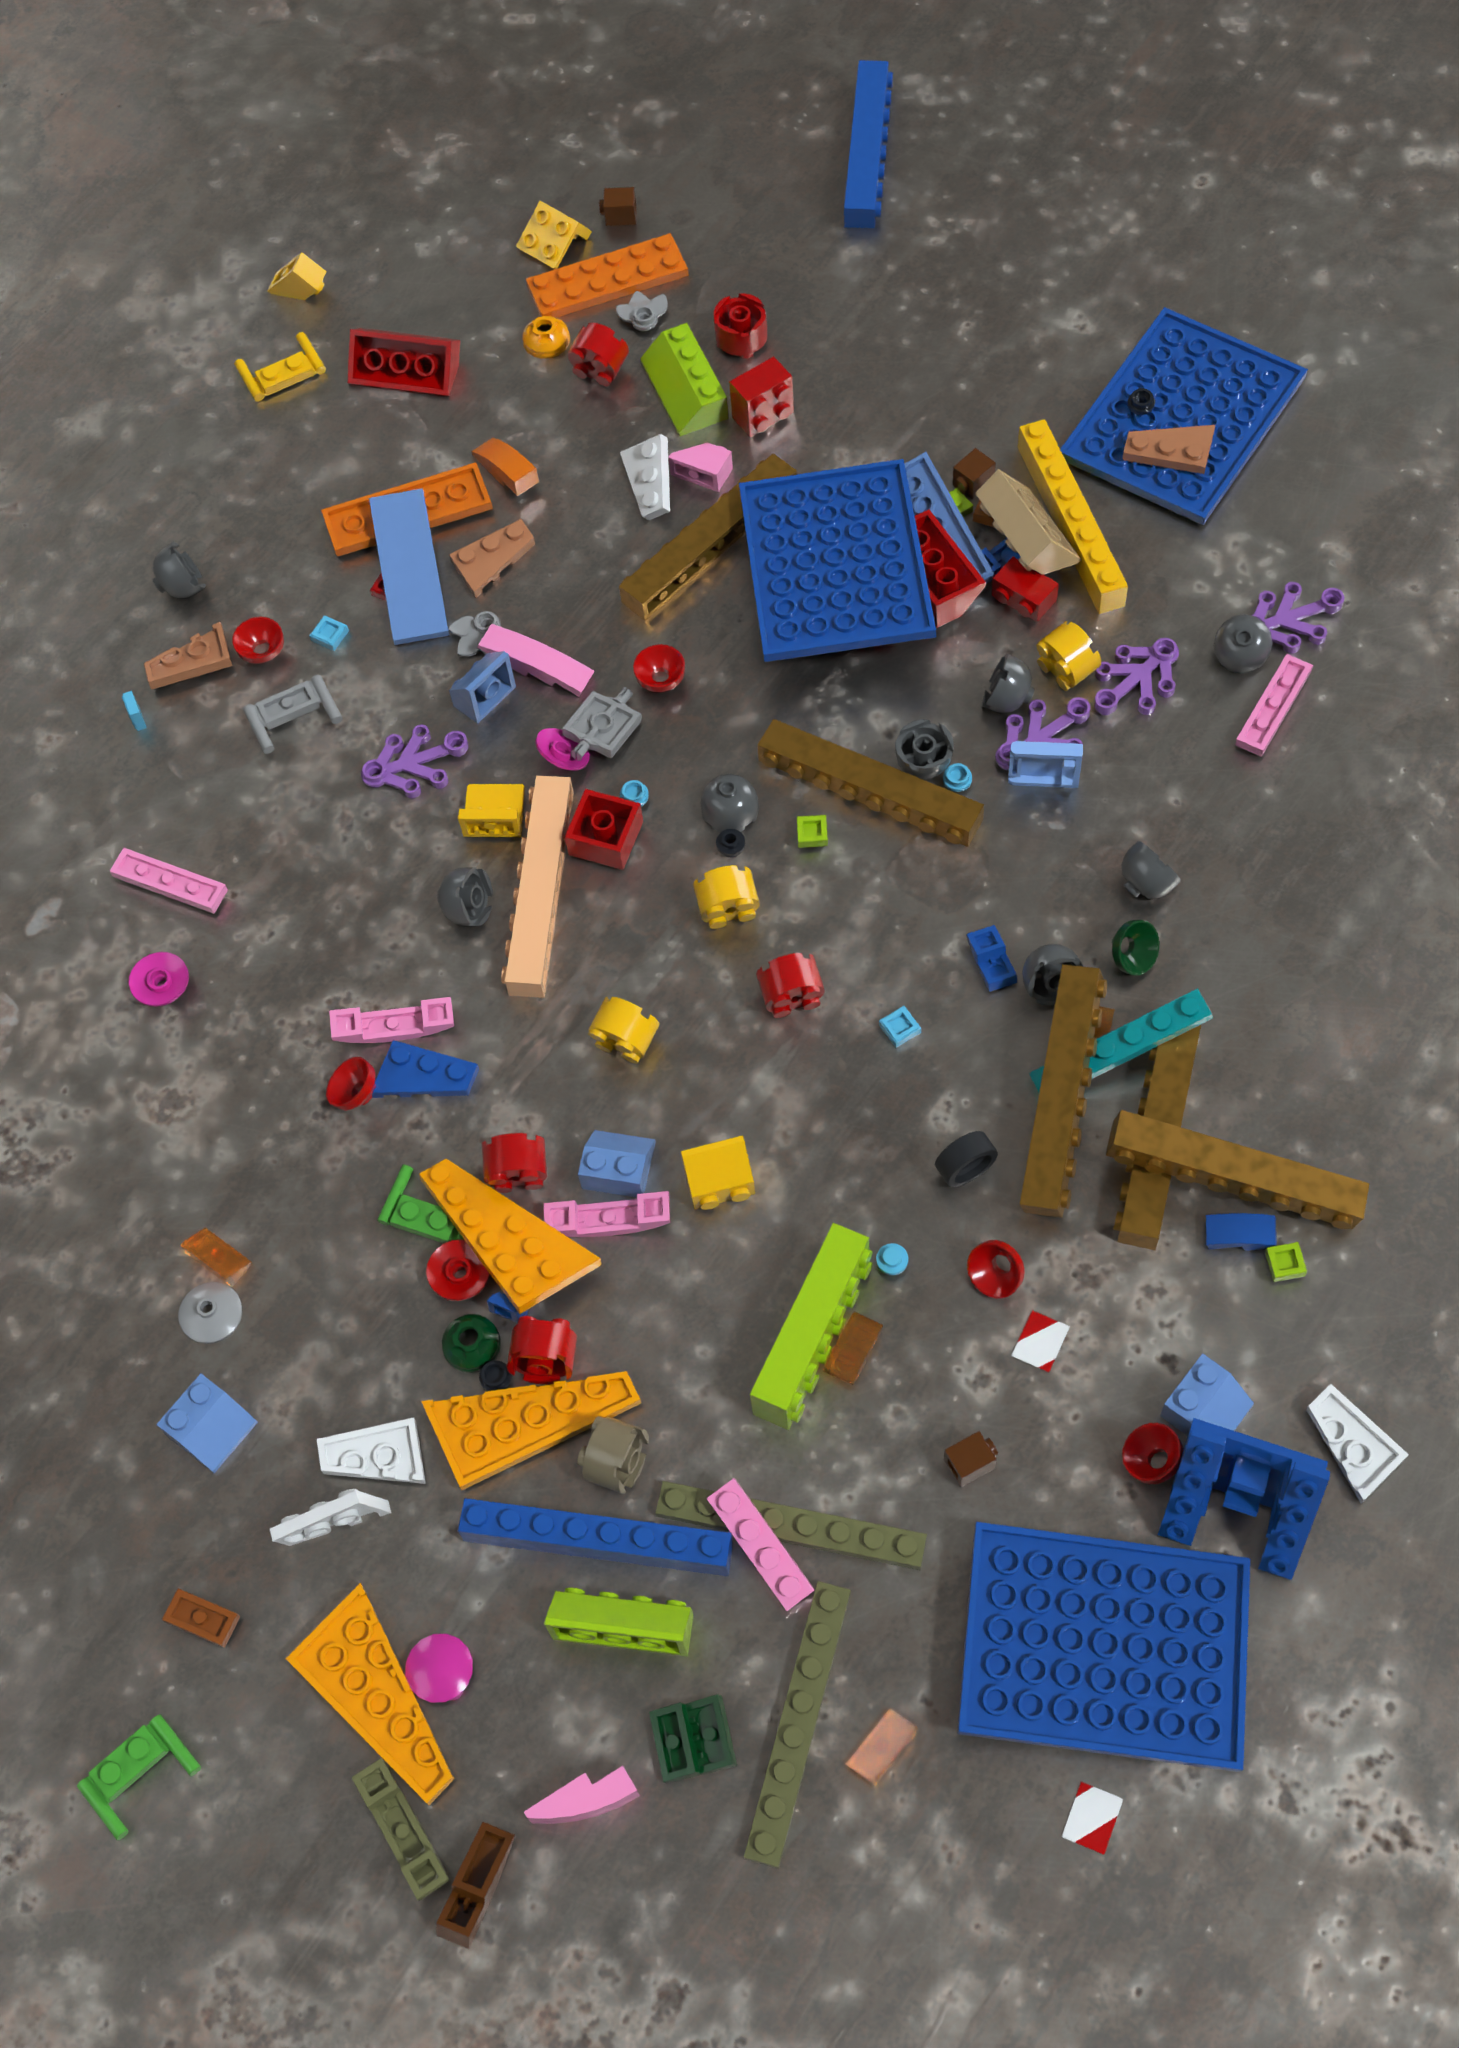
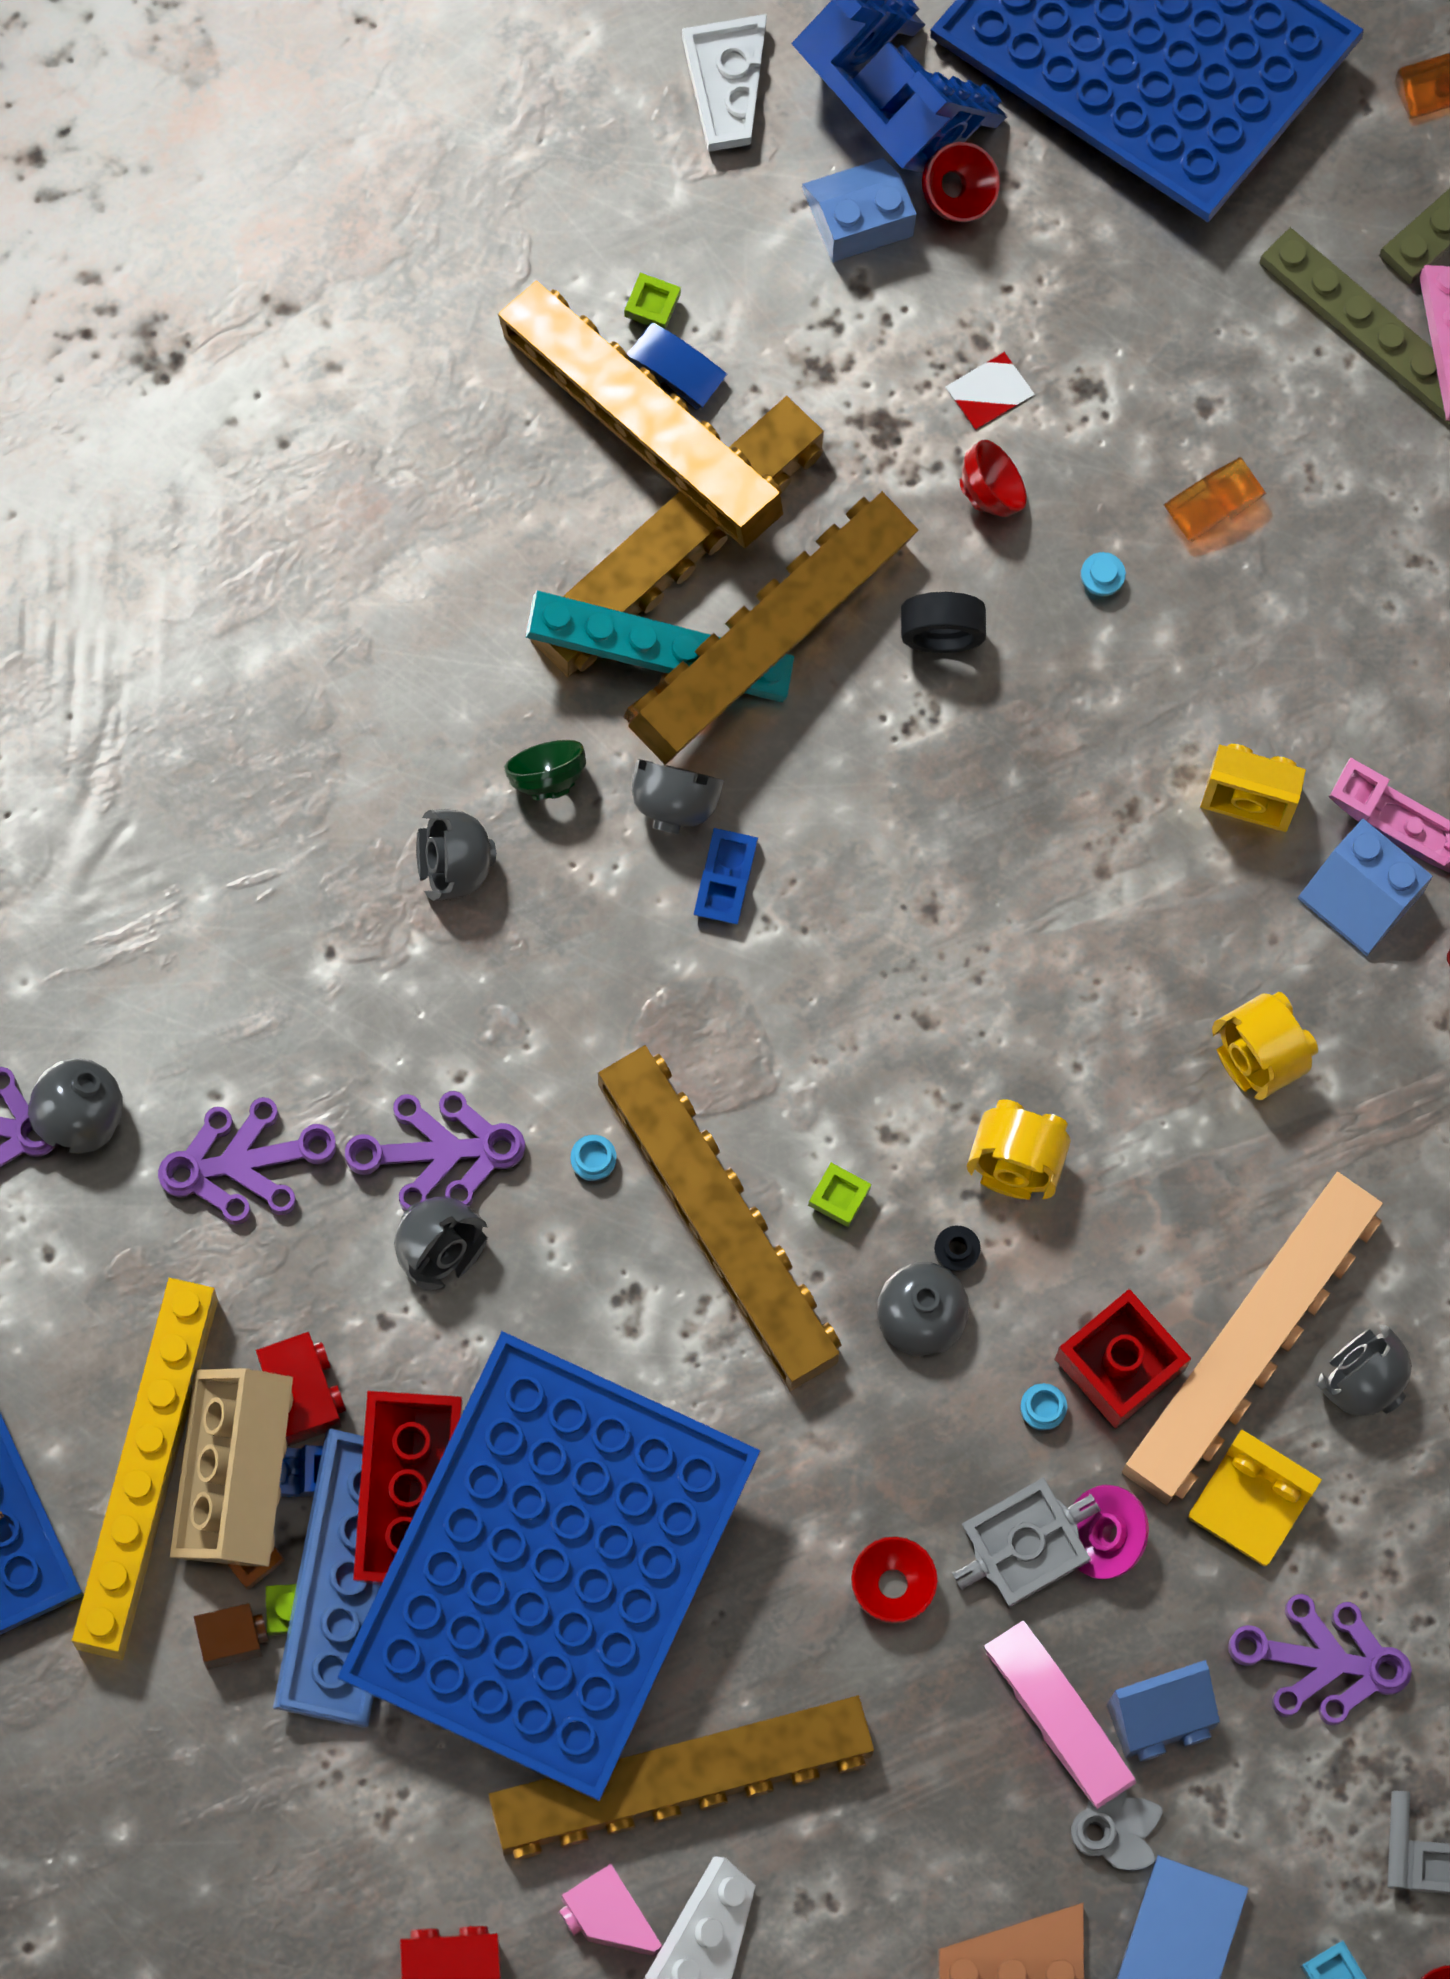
camera: 160 degrees left, 10 degrees up
lime brick [750,1223,873,1430] -> none
red brick [756,953,825,1018] -> none
medium azure tile [879,1006,921,1048] -> none
dark grey cylinder [895,719,954,780] -> none
reddish brown brick [944,1431,998,1488] -> none
light blue container [1008,741,1083,788] -> none
yellow brick [1036,621,1101,691] -> none
bright pink plate [1235,654,1313,757] -> none

